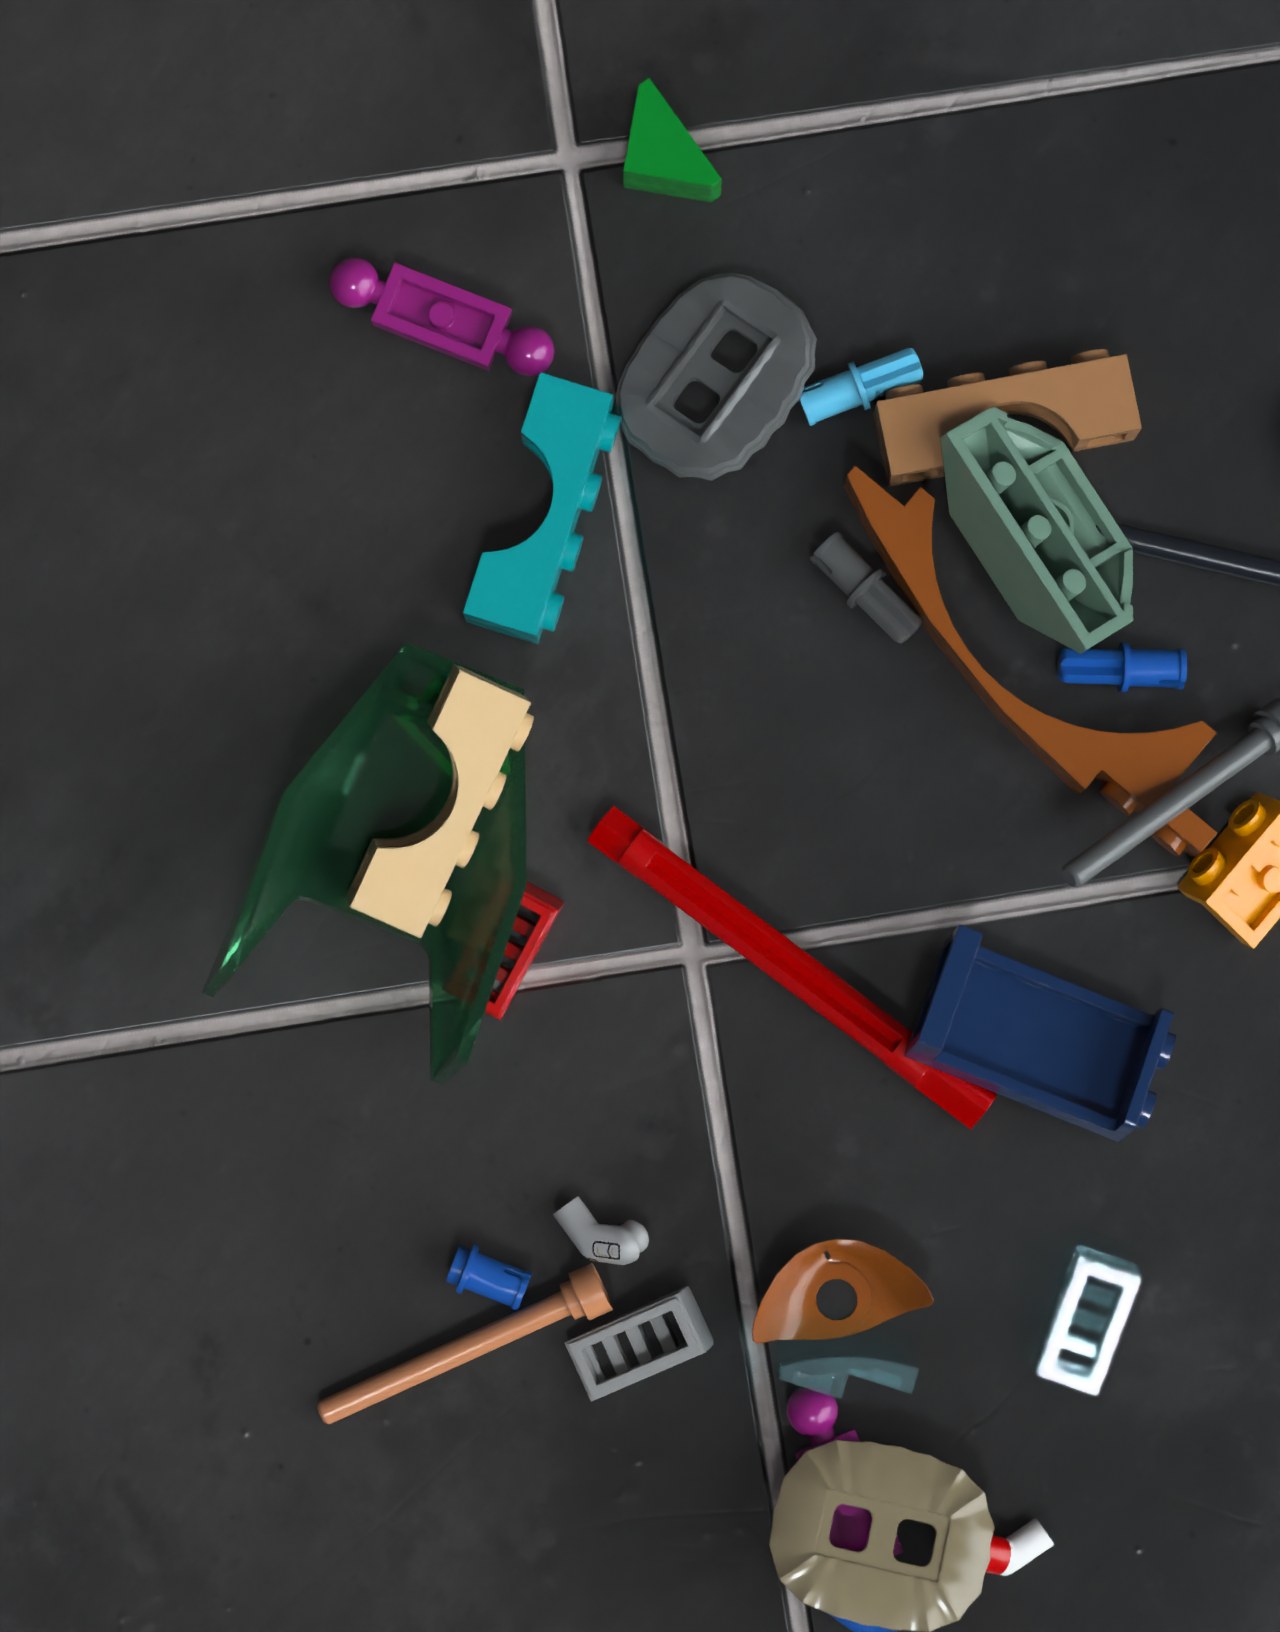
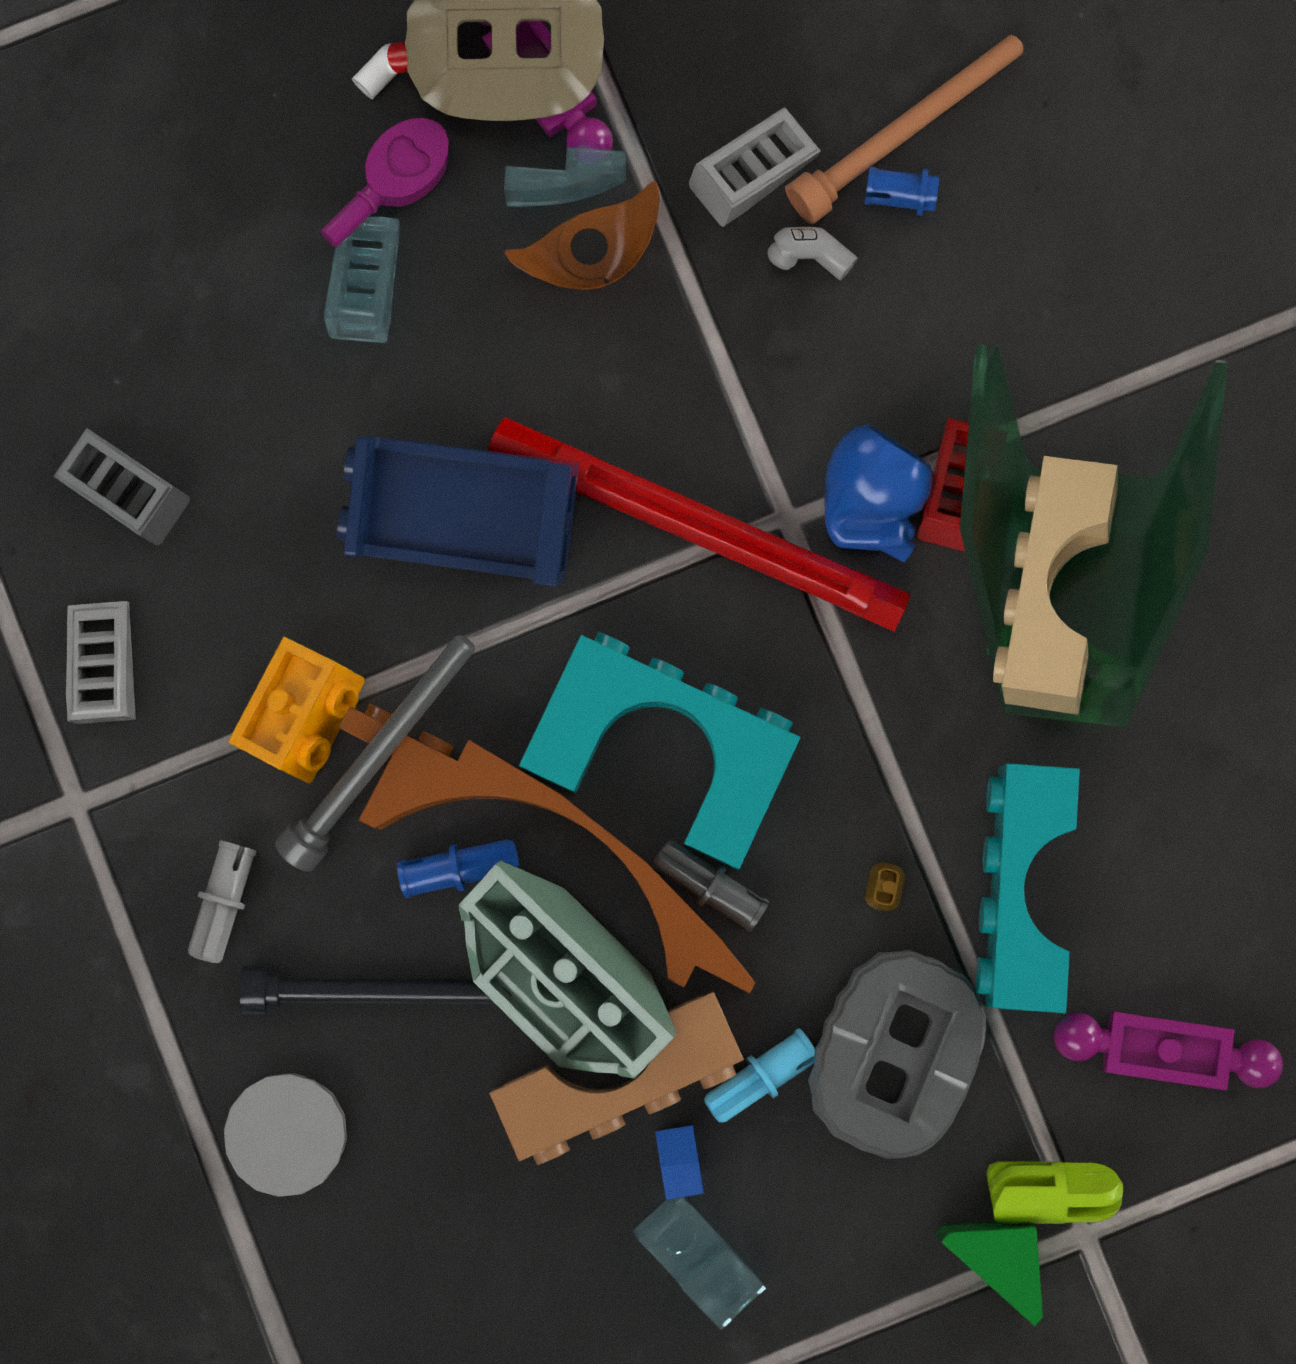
camera: 165 degrees right, 0 degrees up
none -> magenta piece [320,118,449,248]
none -> teal arch [519,632,801,870]
none -> clear light blue slope [633,1197,766,1330]
none -> blue piece [655,1125,704,1200]
none -> blue piece [824,424,932,563]
none -> pearl gold rock [865,862,905,911]
none -> lime arm [986,1161,1123,1224]

